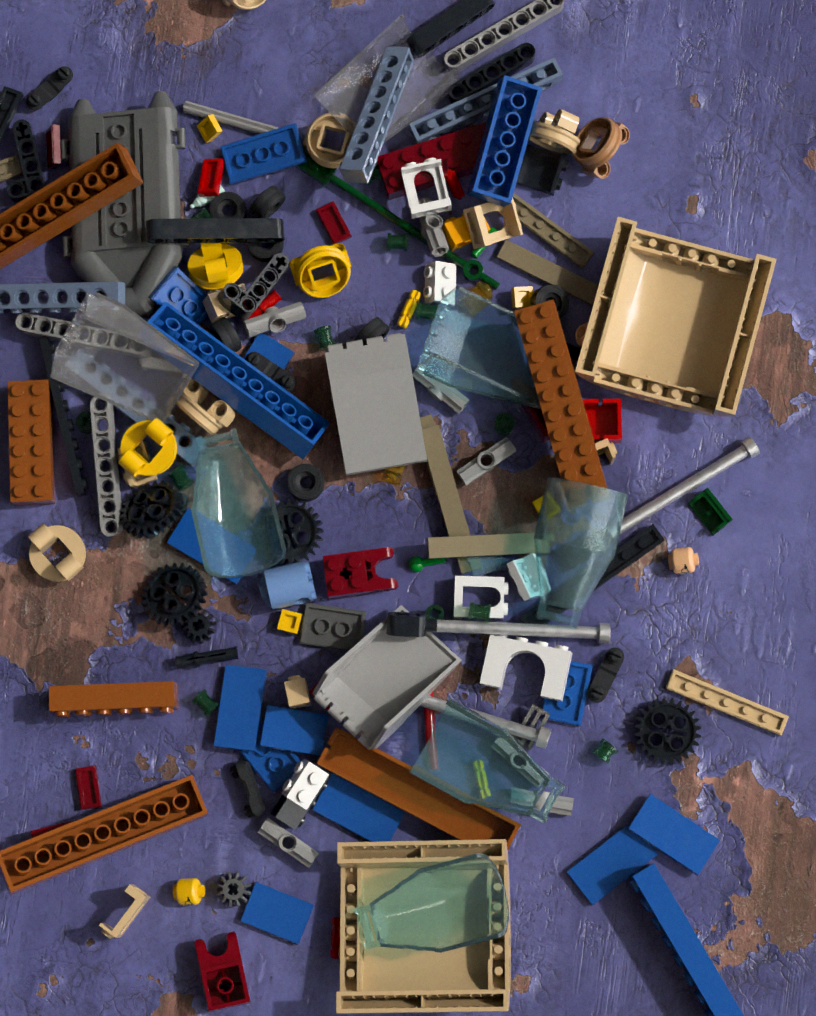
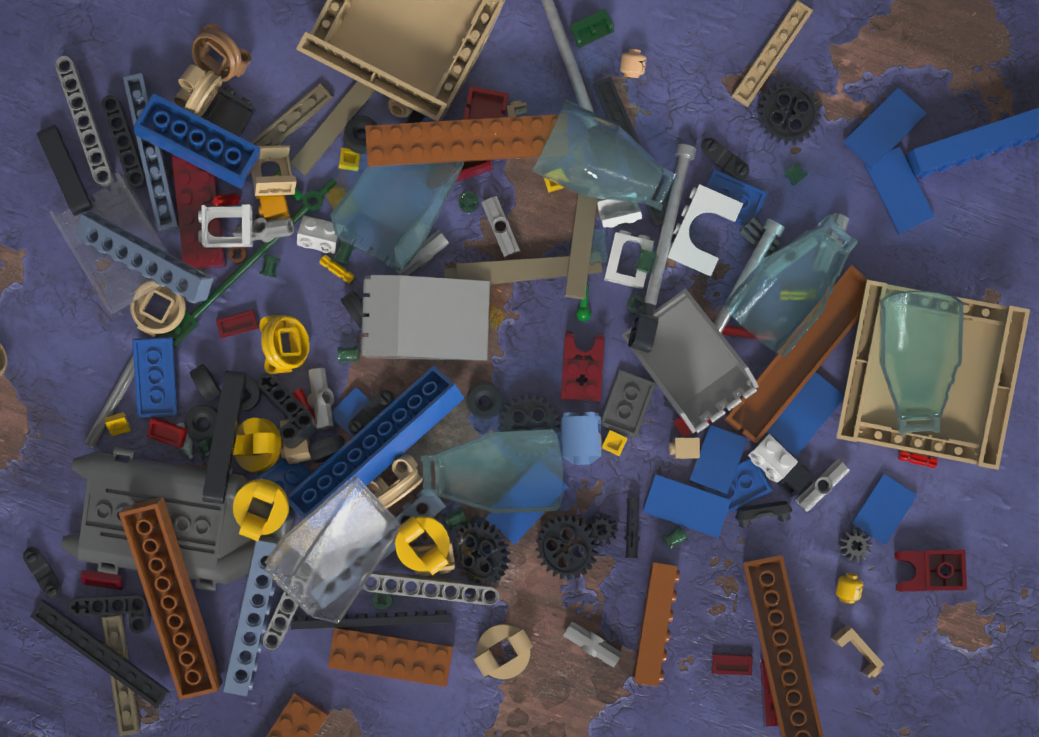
camera: 80 degrees left, 5 degrees up
none -> reddish brown bush [228,247,247,264]
none -> yellow piece [233,478,289,541]
none -> light grey piece [563,621,622,667]

